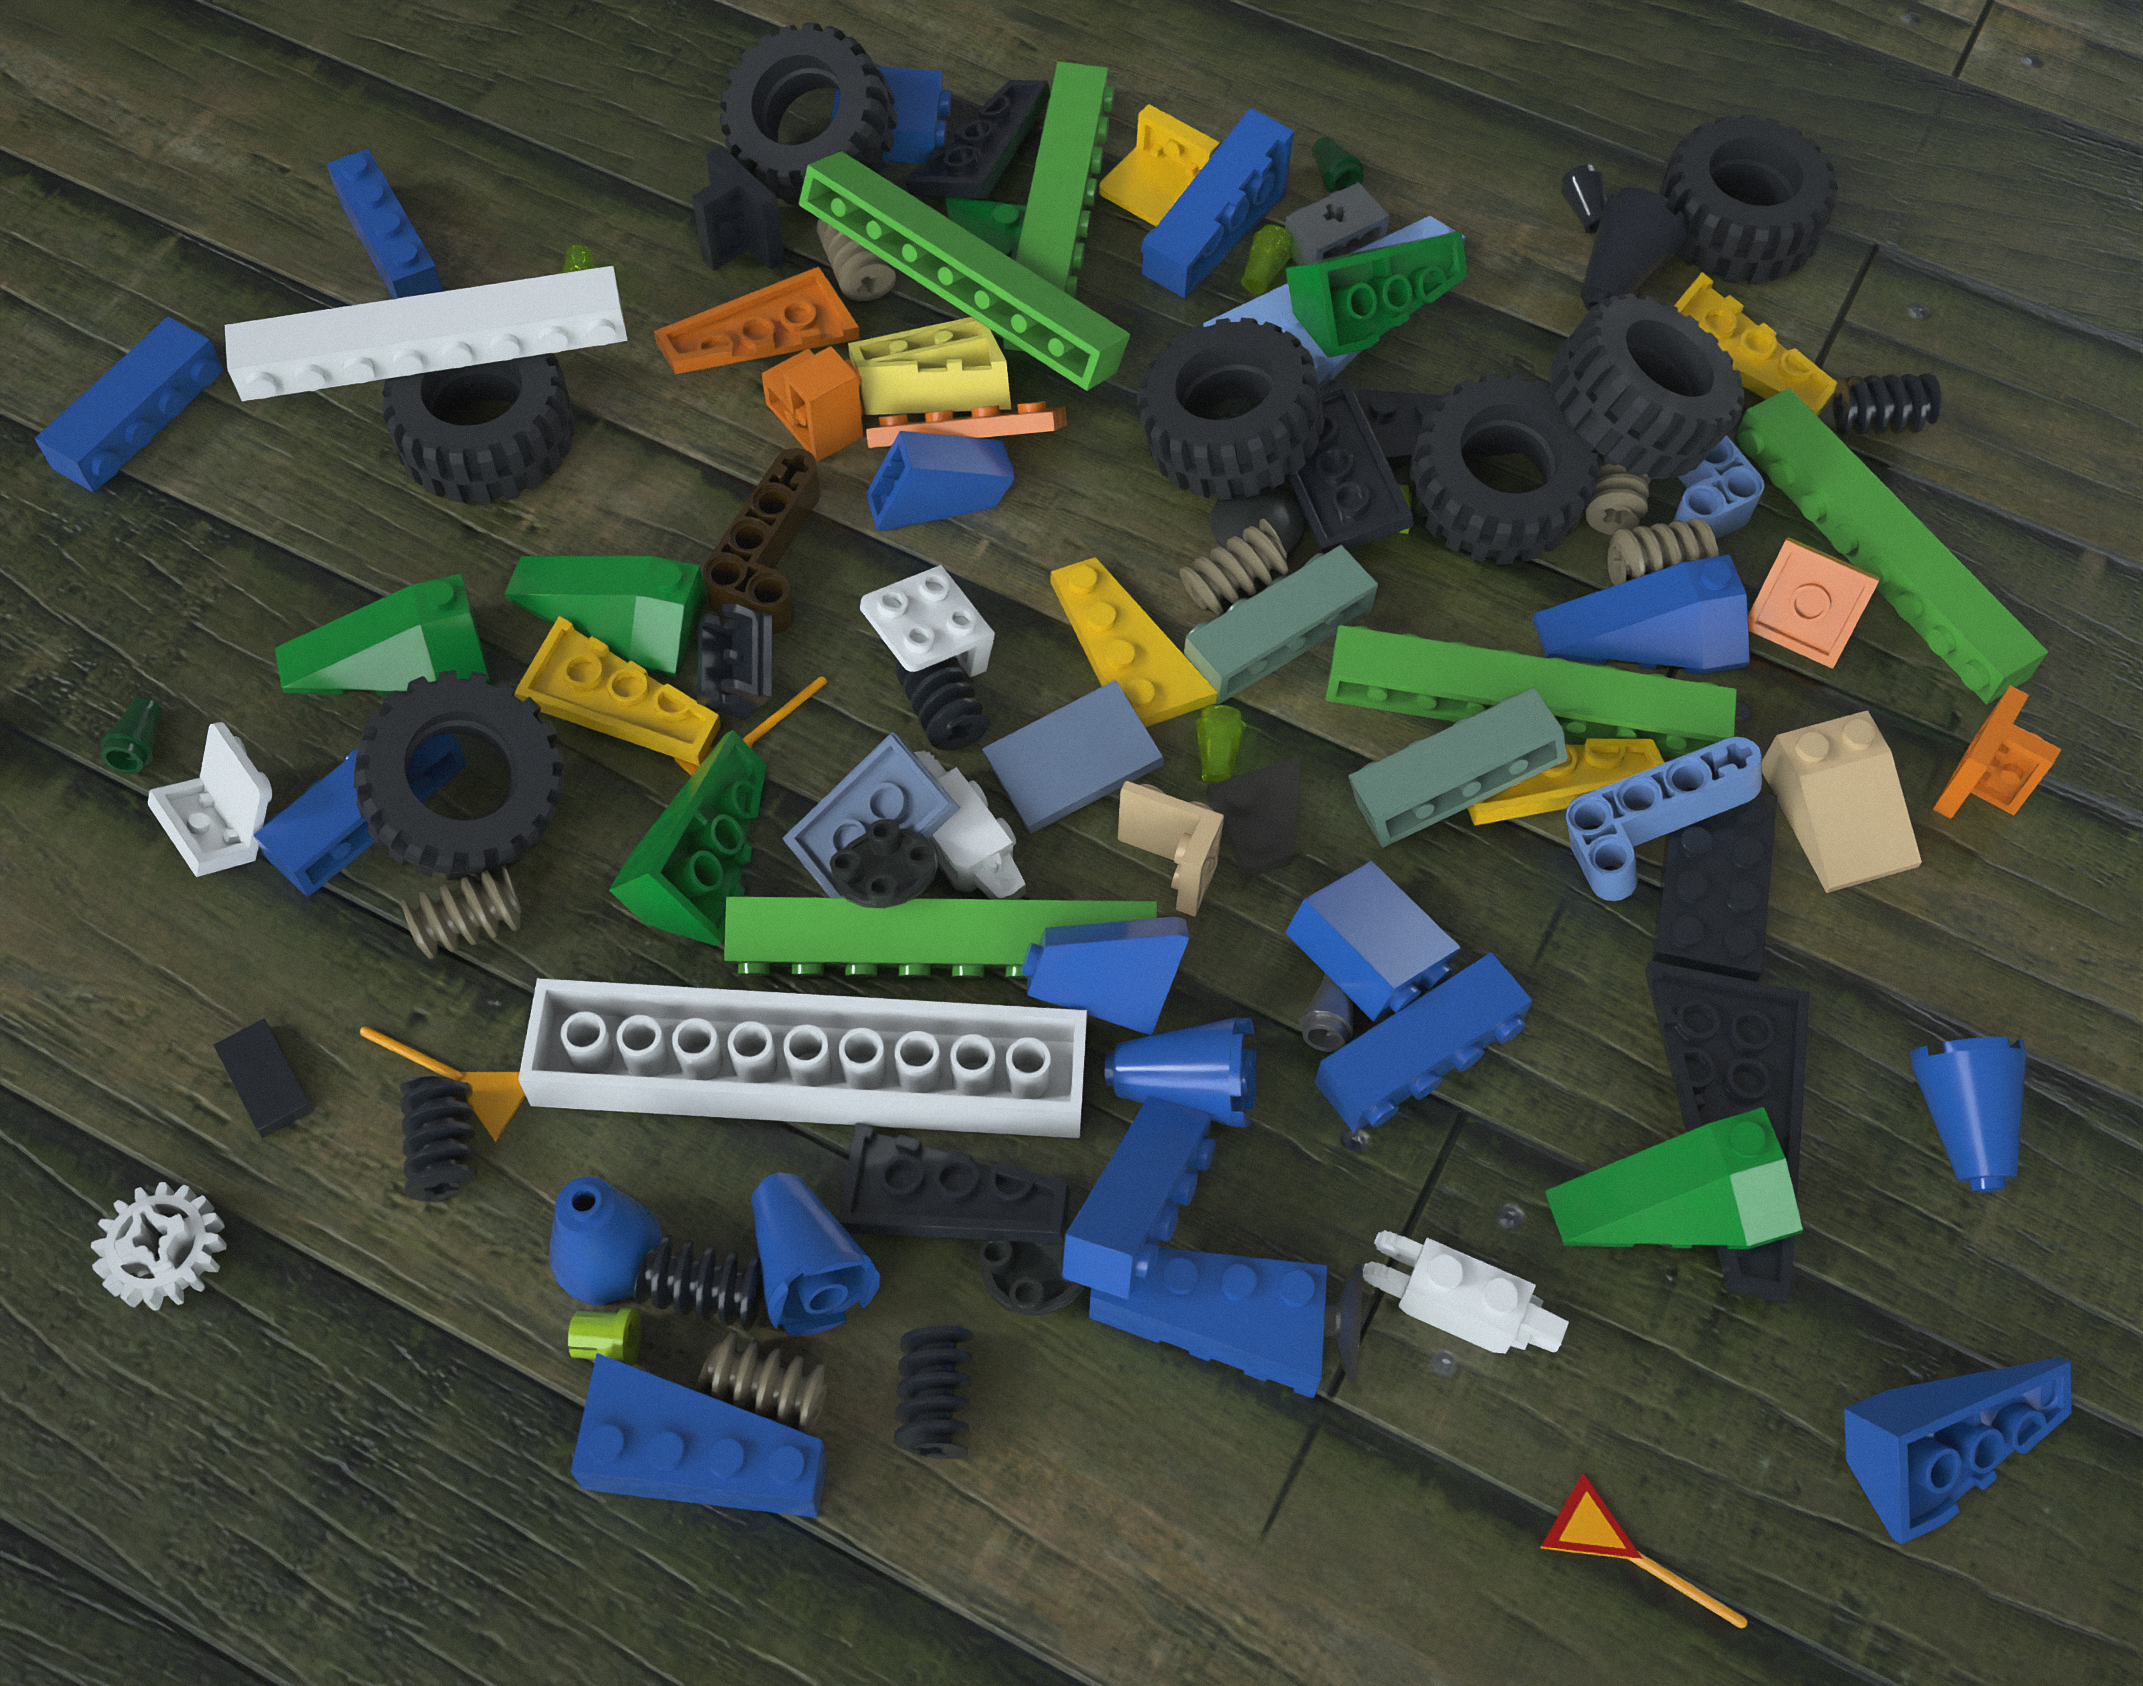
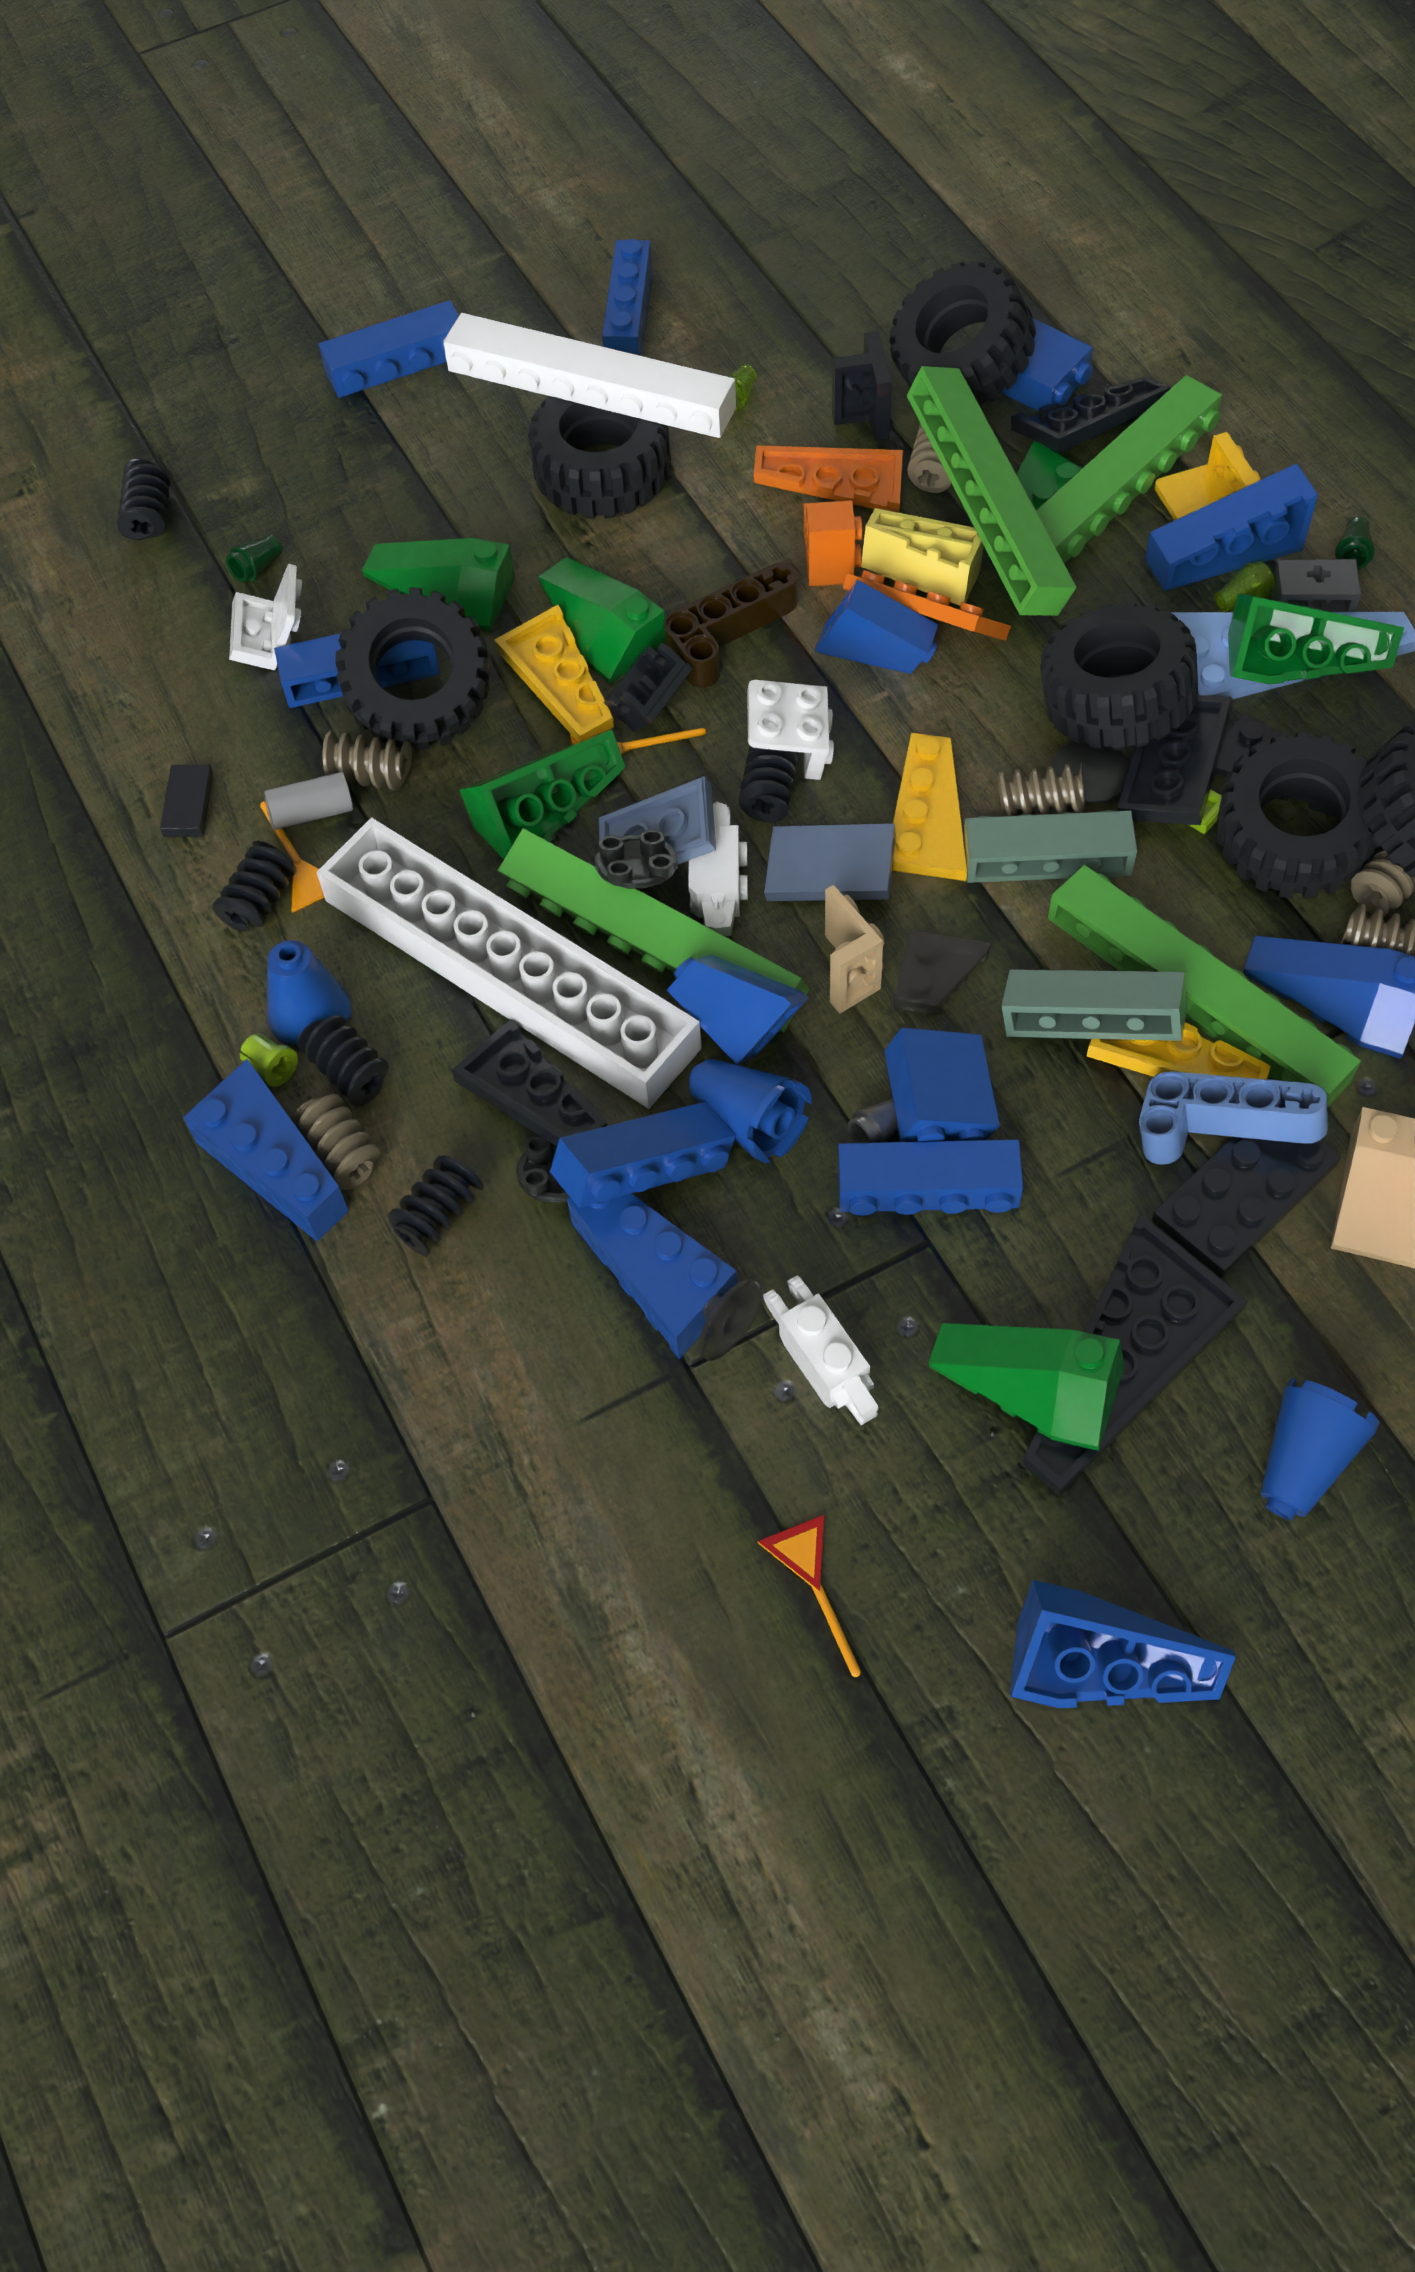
camera: 40 degrees right, 0 degrees up
white gear [91,1182,227,1310] -> none
blue cone [751,1173,880,1336] -> none
clear neon green cone [1196,705,1246,784] -> none
none -> light grey brick [264,772,353,830]

